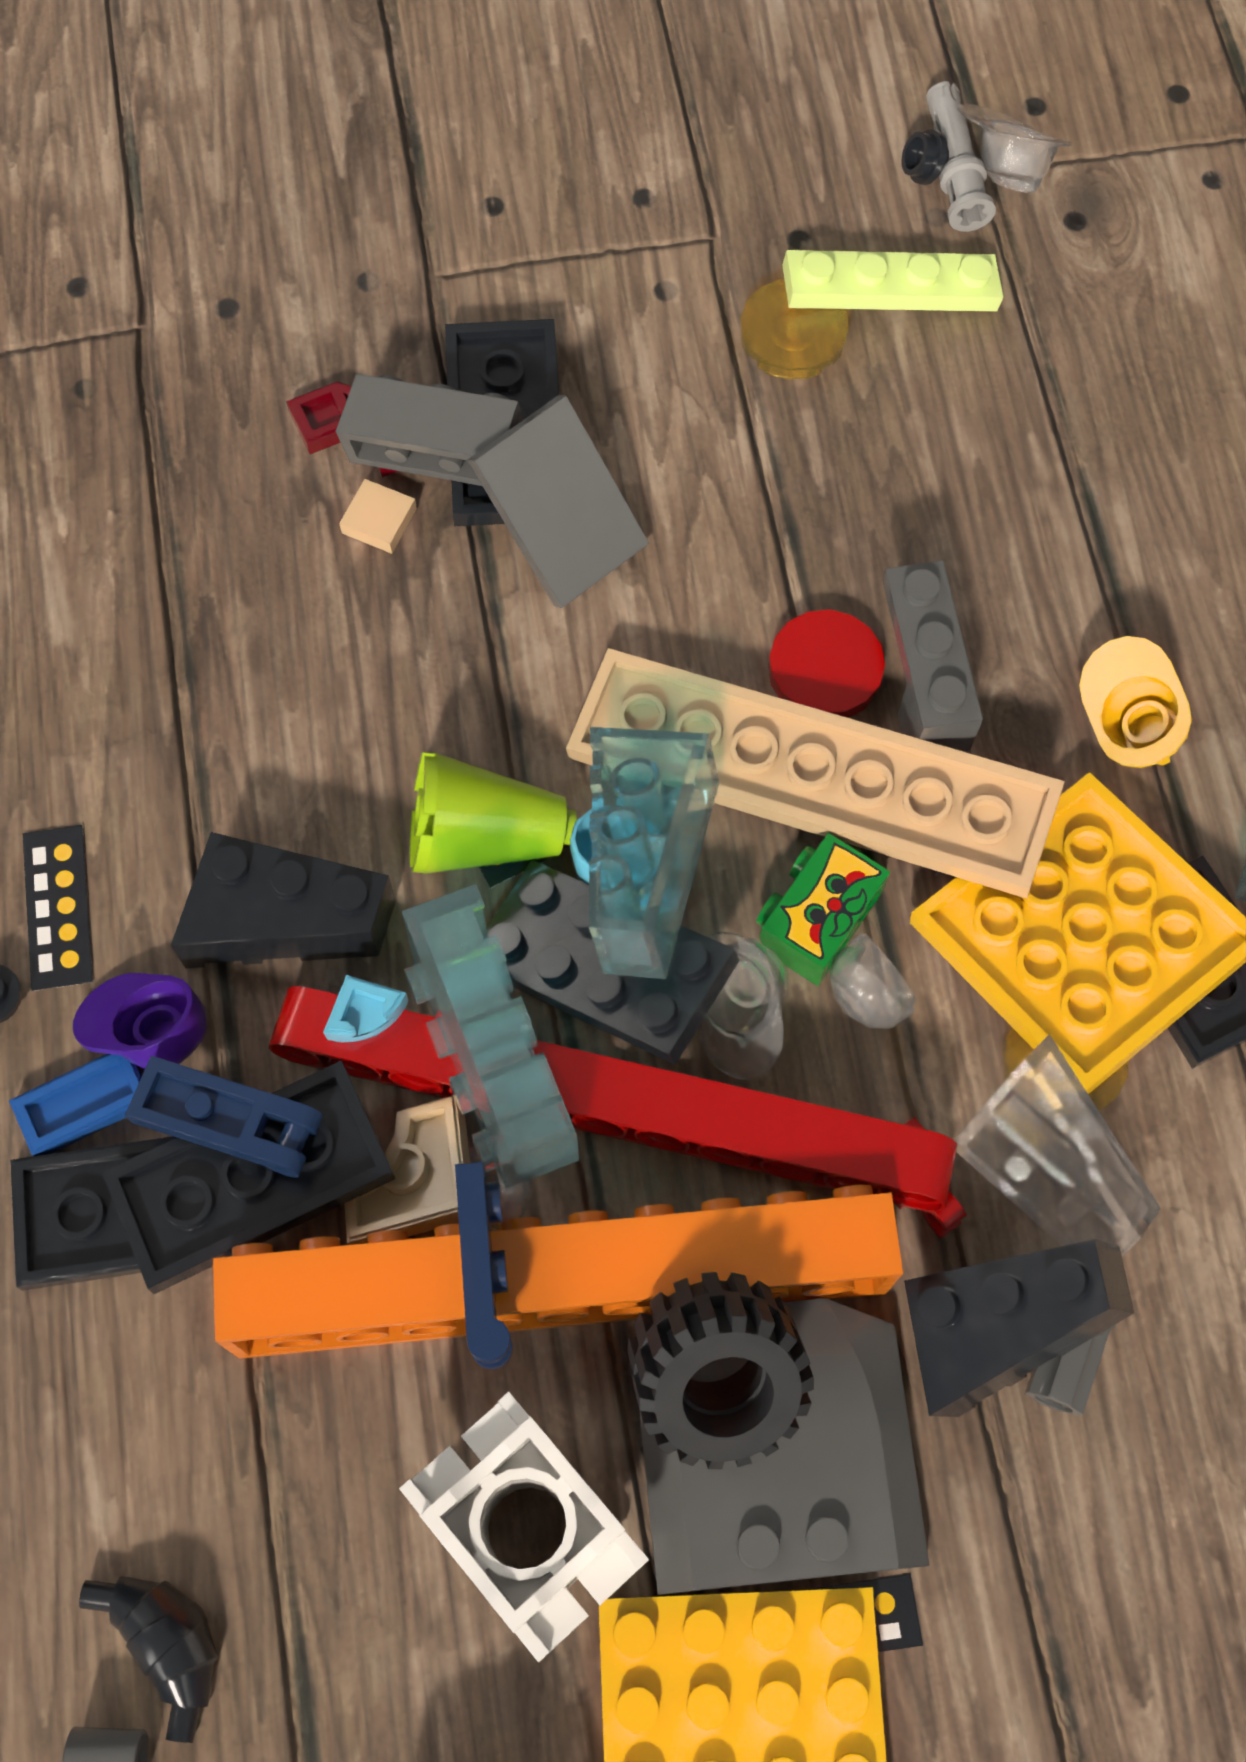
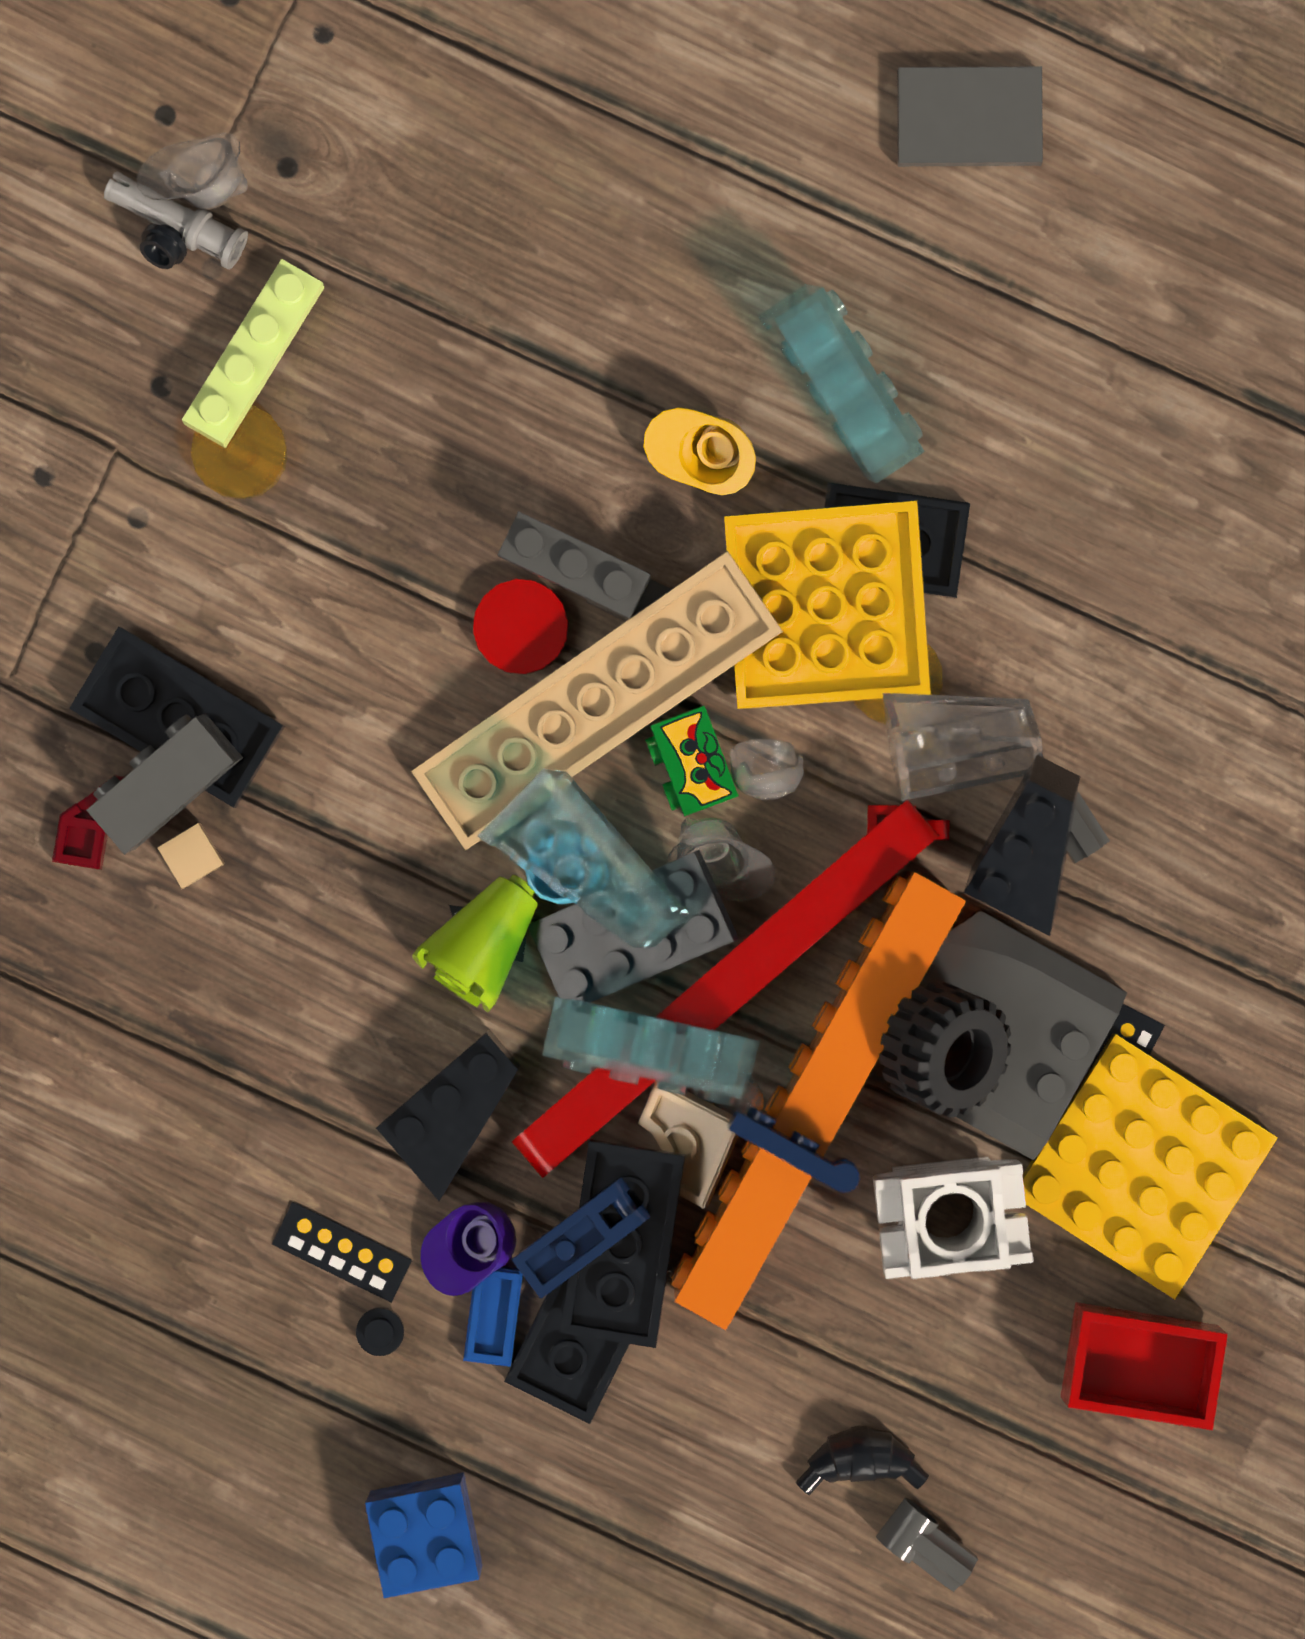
camera: 60 degrees left, 20 degrees up
medium azure tile [323,975,409,1042] -> none
tile [467,395,649,608] -> none

